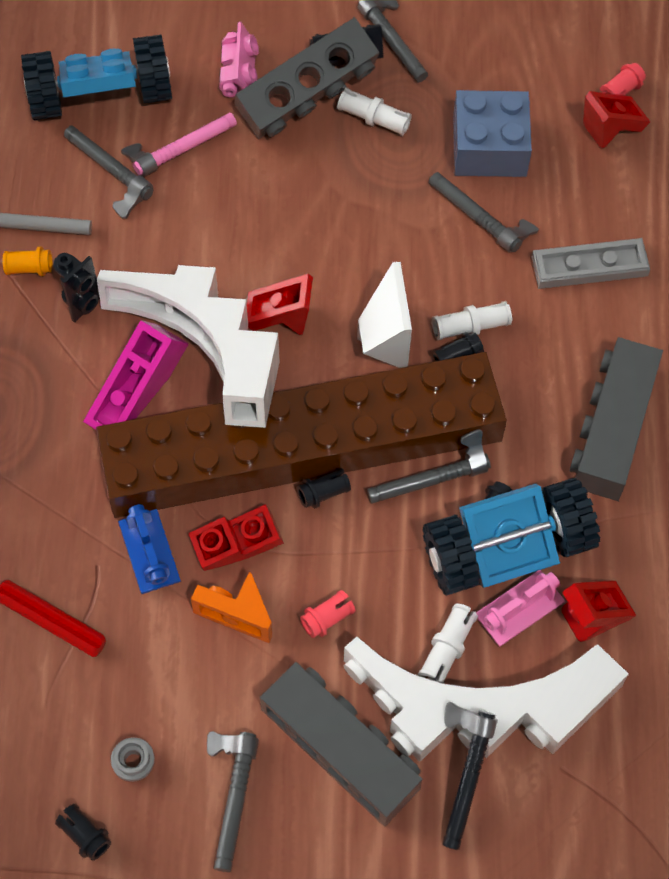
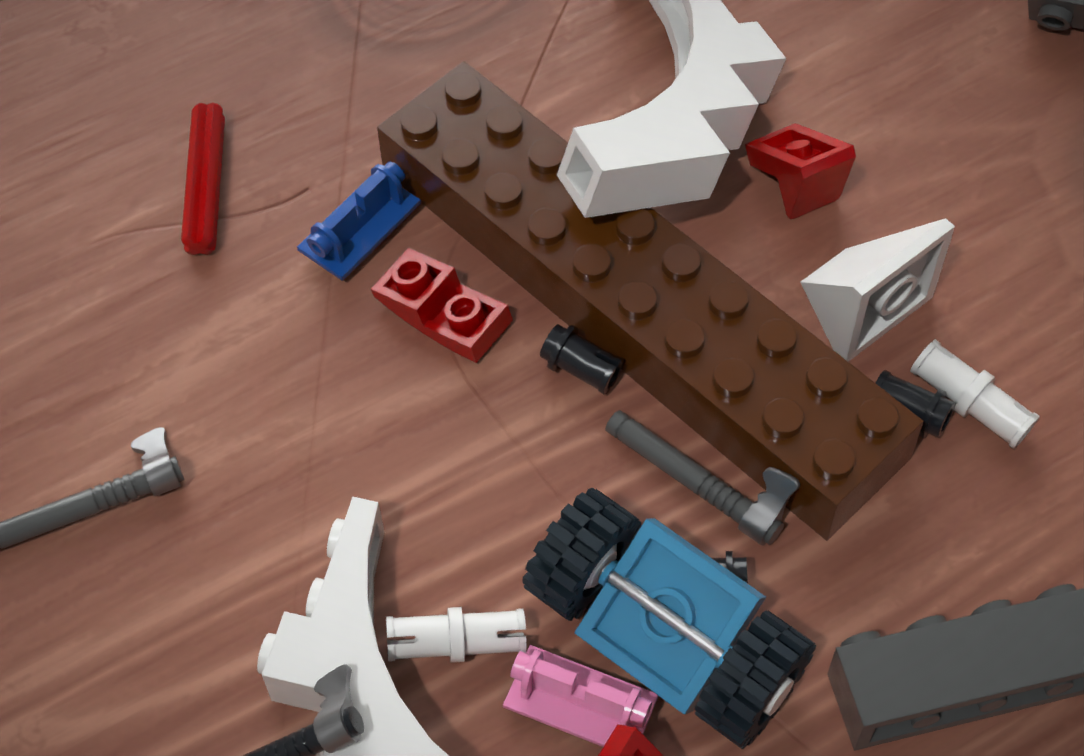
camera: 60 degrees right, 5 degrees down
dark pink slope [83,320,189,430] -> none
light grey plate [111,737,155,782] -> none
orange slope [191,572,272,643] -> none
dark grey brick [260,662,423,827] -> none
coral pin [300,590,356,638] -> none

